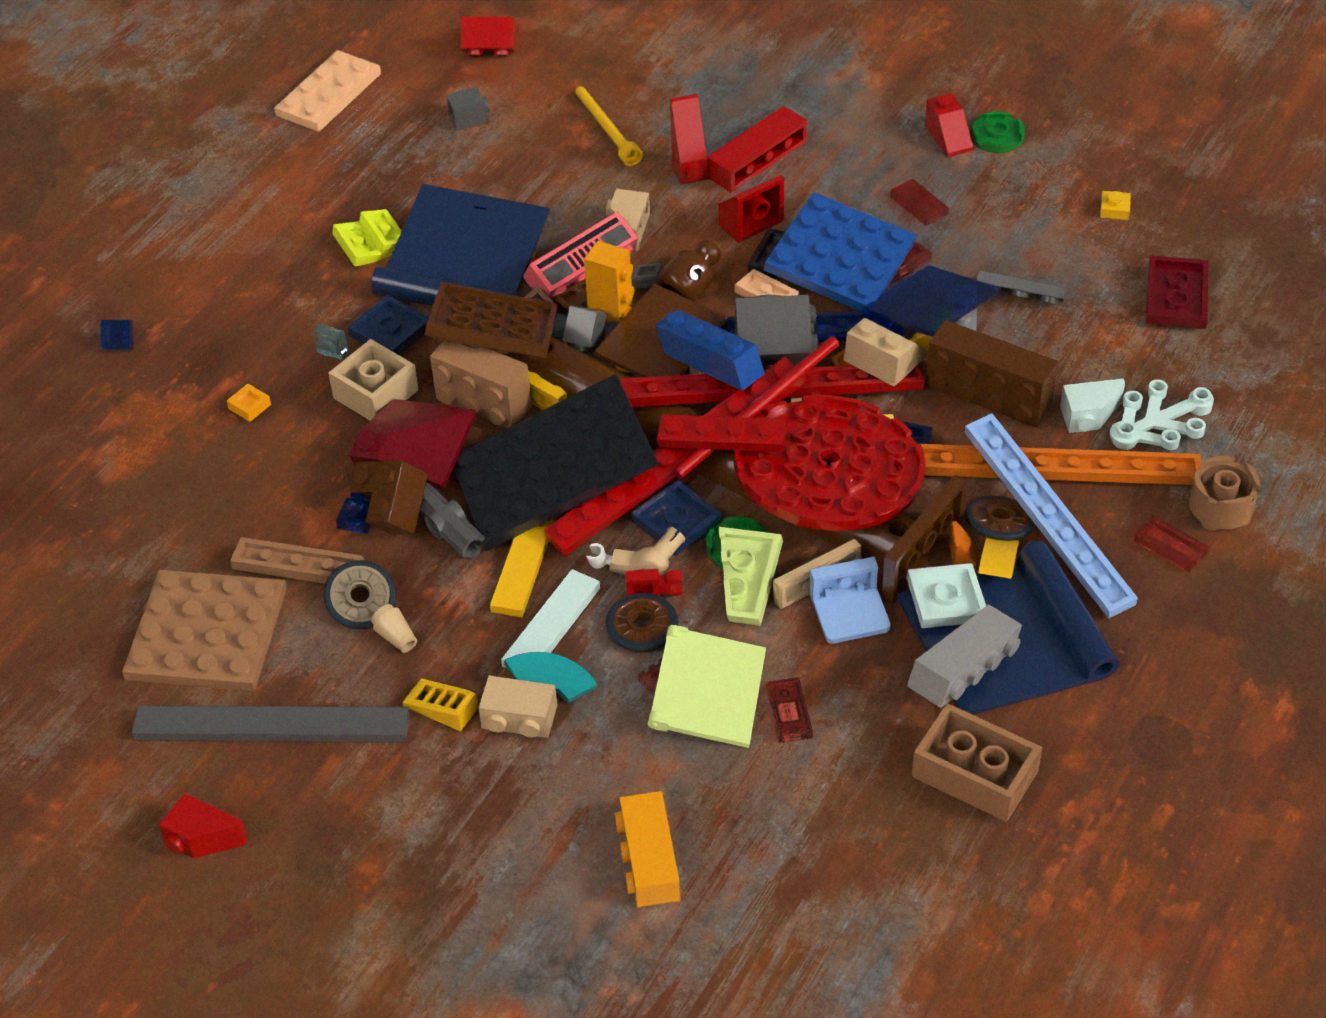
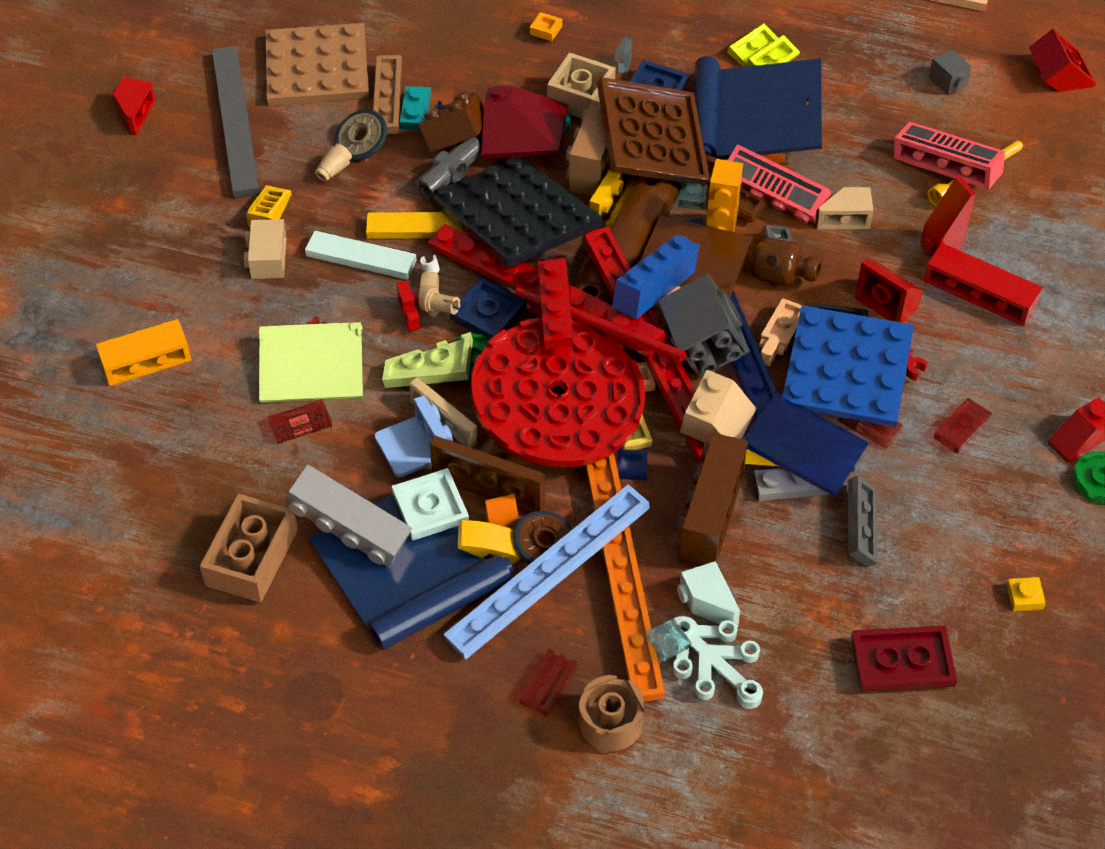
camera: 75 degrees right, 5 degrees up
teal tile [504,652,598,704] -> none
dark grey brick [562,306,607,352] -> none
wheel [605,593,678,652] -> none
none -> teal plate [400,86,431,131]
none -> clear light blue plate [646,618,692,661]
none -> coral brick [894,121,1005,189]

